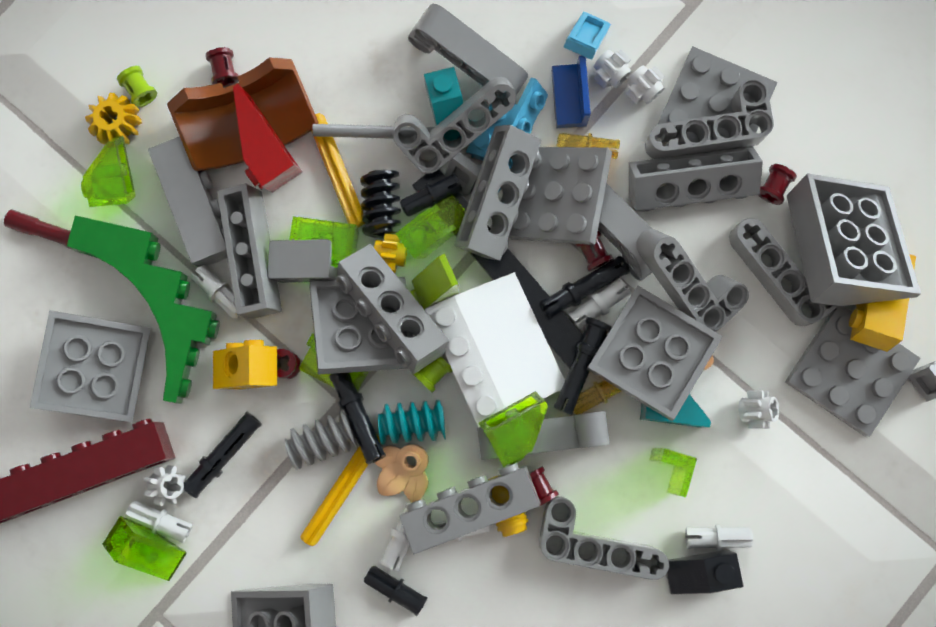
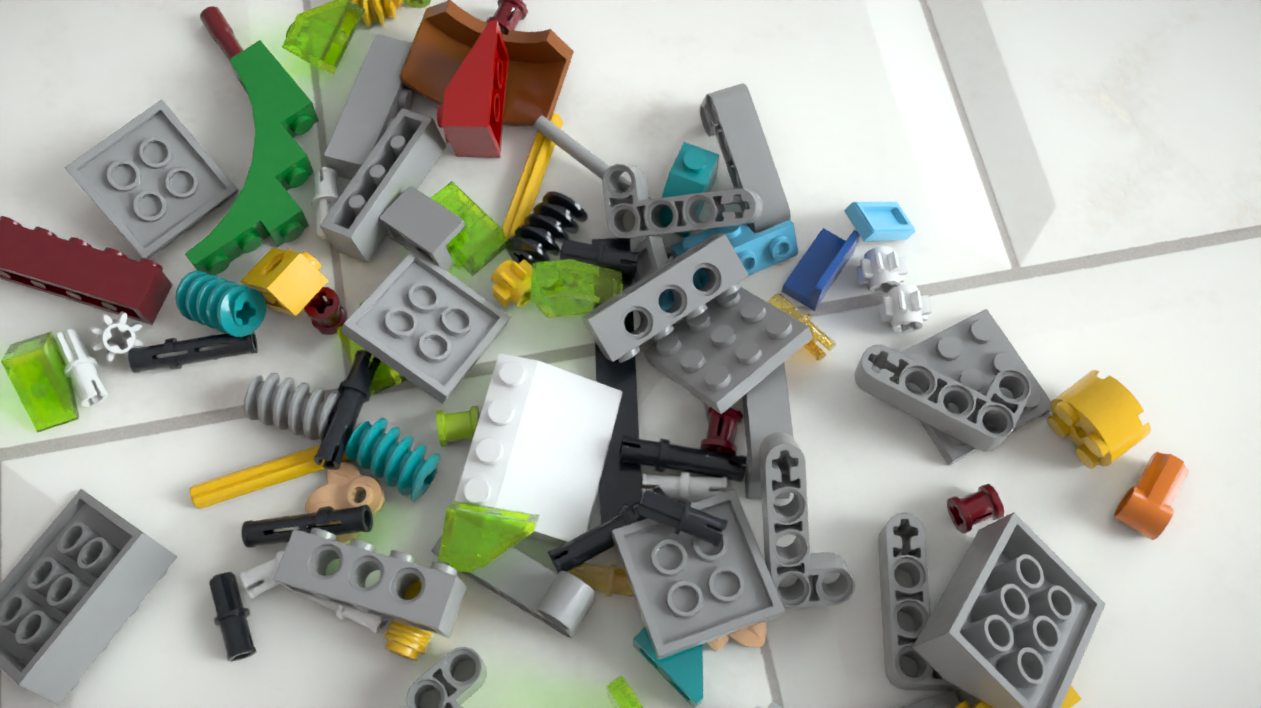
camera: 35 degrees right, 15 degrees down
light grey brick [336,244,449,374] -> none
lime slope [409,253,459,310] -> none
dark red bush [529,466,559,509] -> none
light grey brick [629,146,763,211] -> none
none -> teal piece [175,271,267,337]
none -> black pin [241,505,373,548]
none -> black axle [638,490,728,547]
none -> yellow brick [1047,370,1151,469]
none -> orange piece [1114,452,1189,541]

